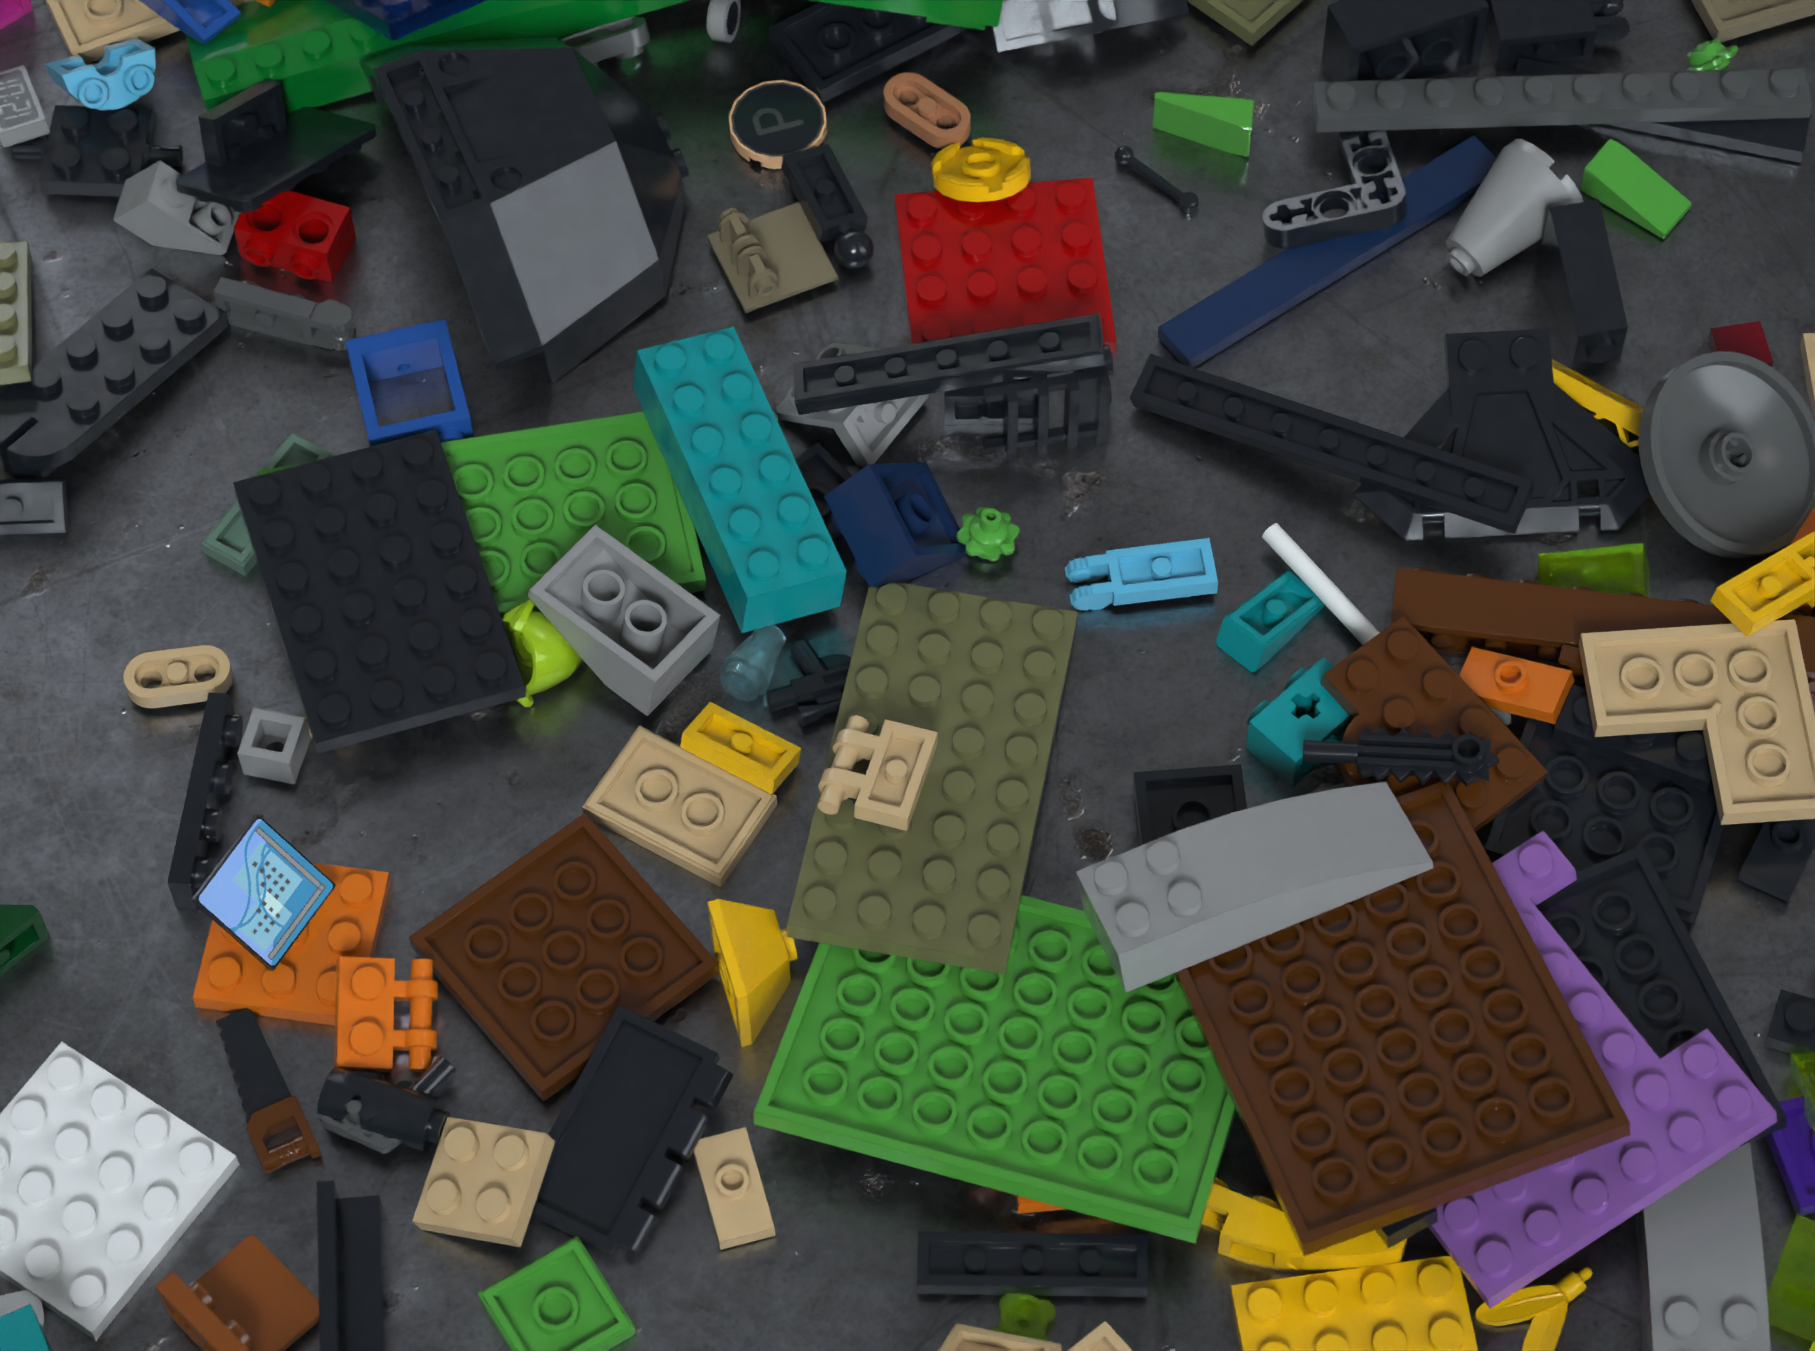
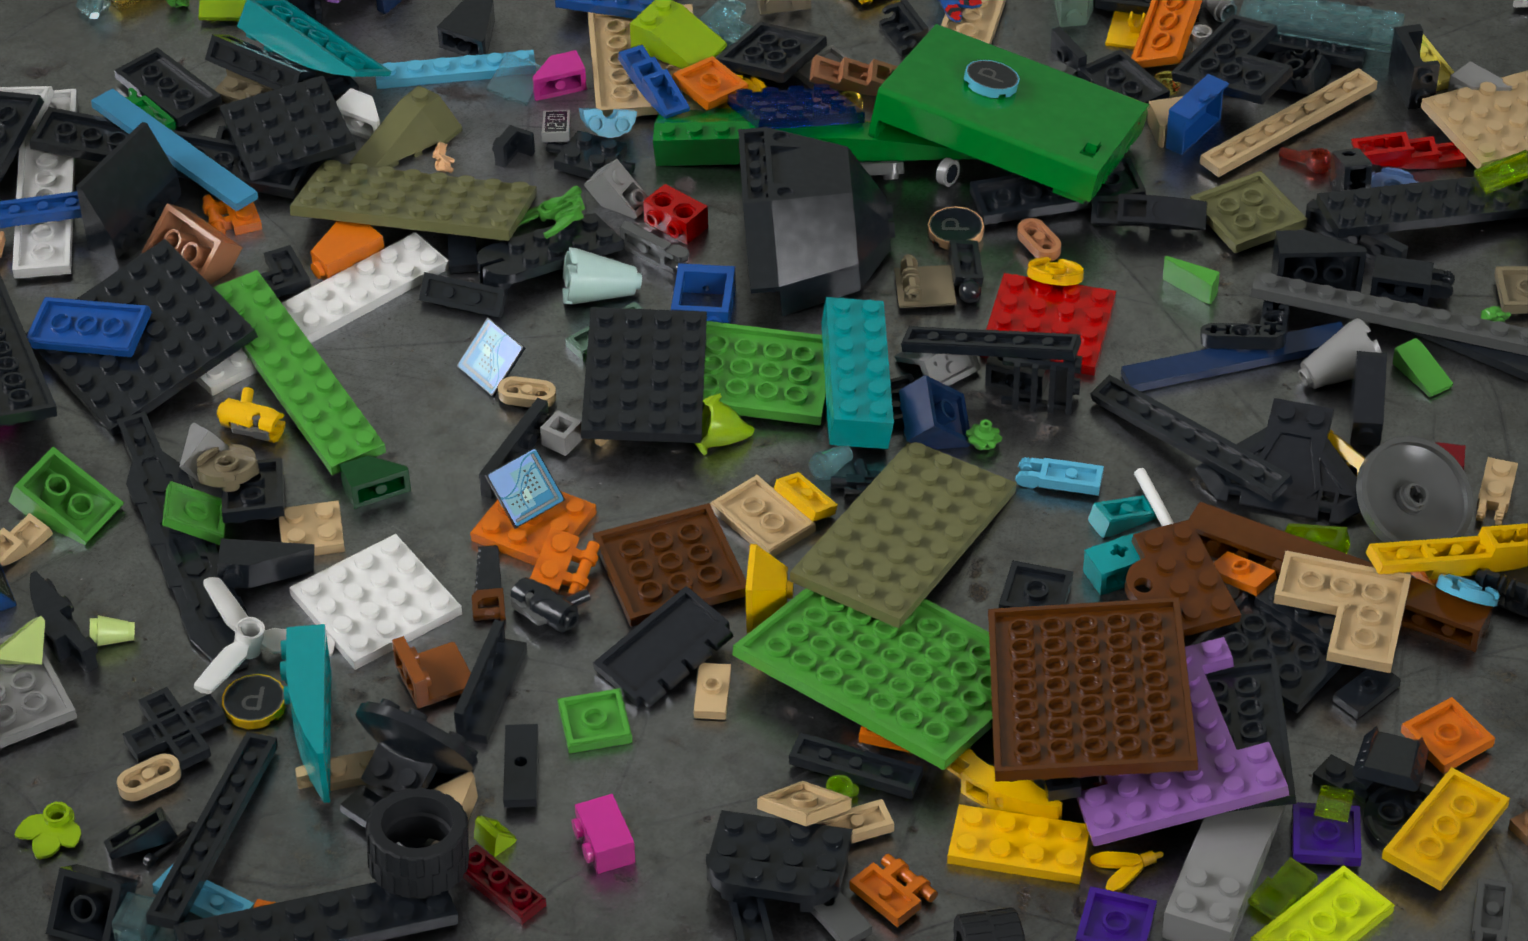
camera: 20 degrees right, 15 degrees down
black bracket [176,79,377,213] -> none
tan plate [412,1117,555,1247] -> none
light grey slope [528,525,721,716] -> none
tan plate [817,715,938,831] -> none
light grey slope [1076,782,1433,993] -> none
black hinge [1114,146,1199,214] -> none
black piece [1303,726,1499,787] -> none
none -> piece [457,318,526,397]
none -> bright green bar [519,186,585,239]
none -> light aqua cone [562,247,642,305]

